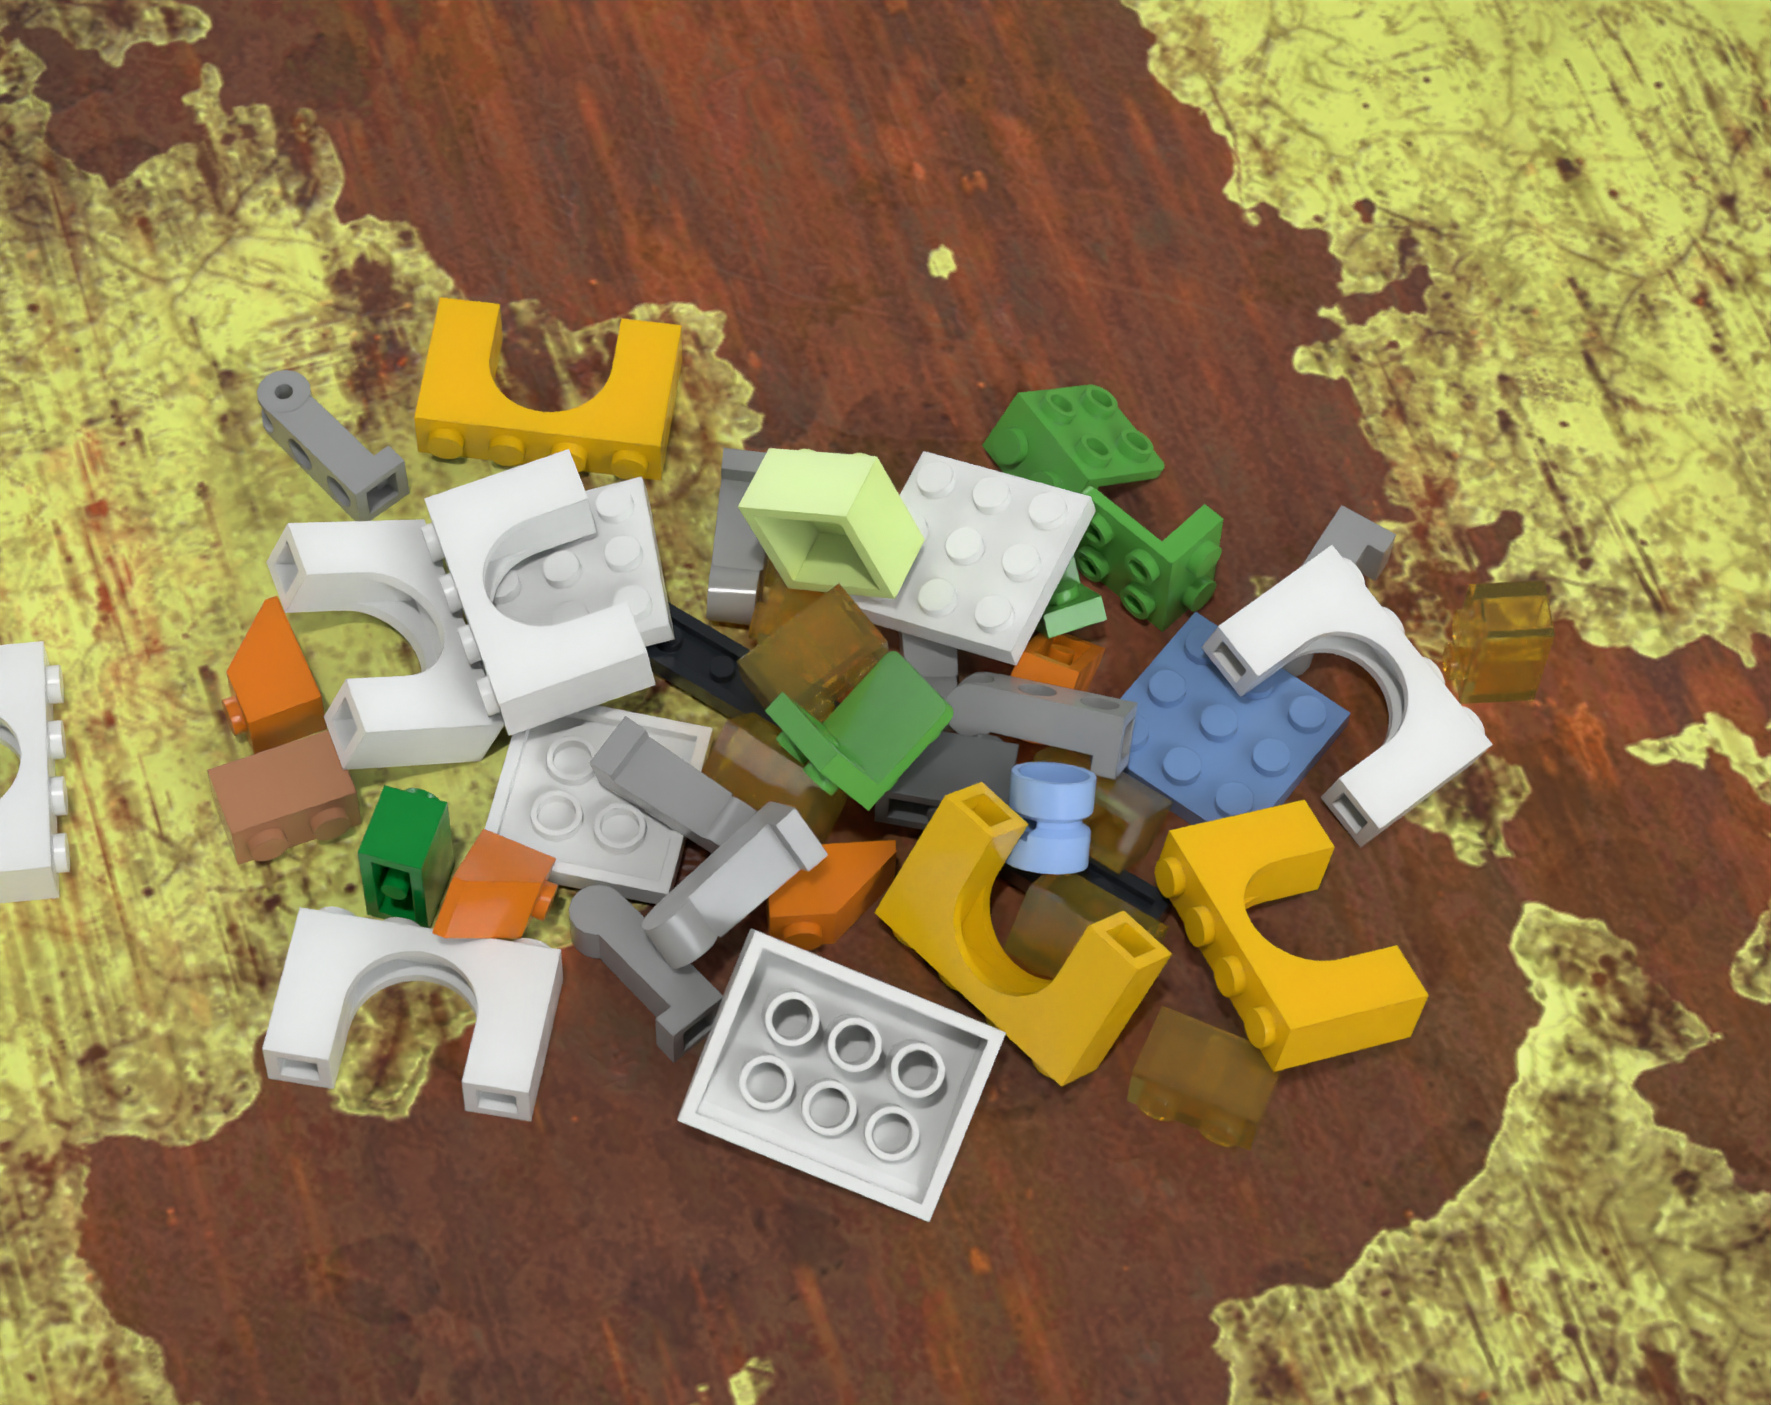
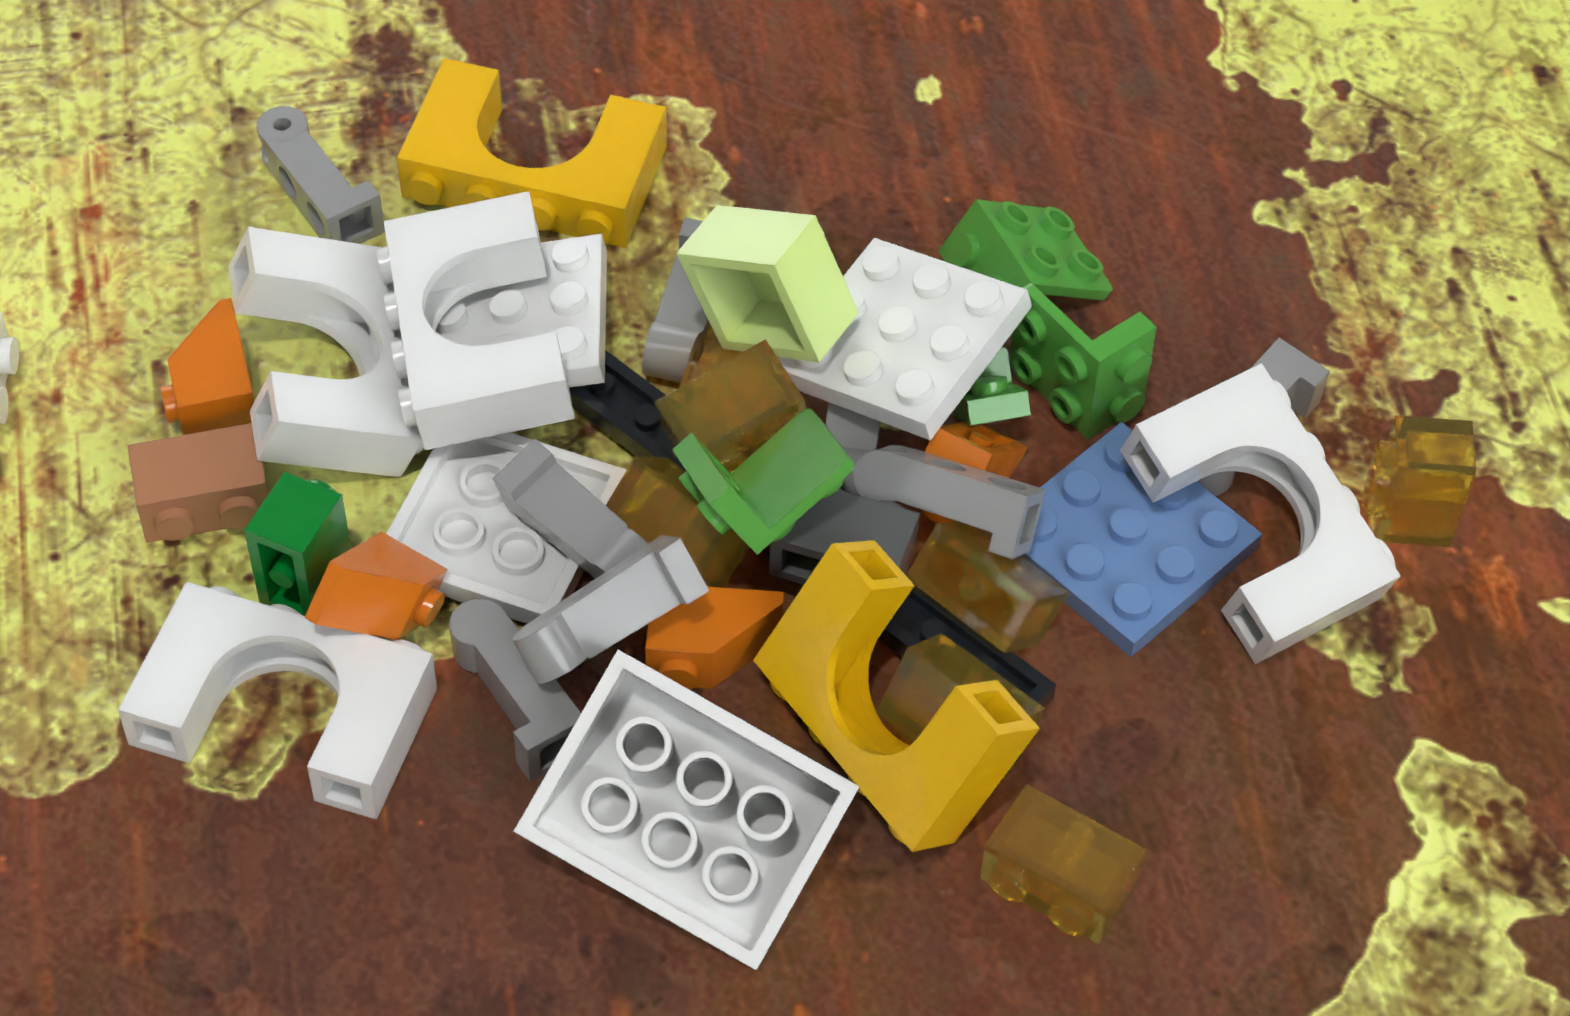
camera: 10 degrees right, 5 degrees down
light blue wheel [1005,762,1097,874] -> none
yellow arch [1154,800,1429,1072] -> none

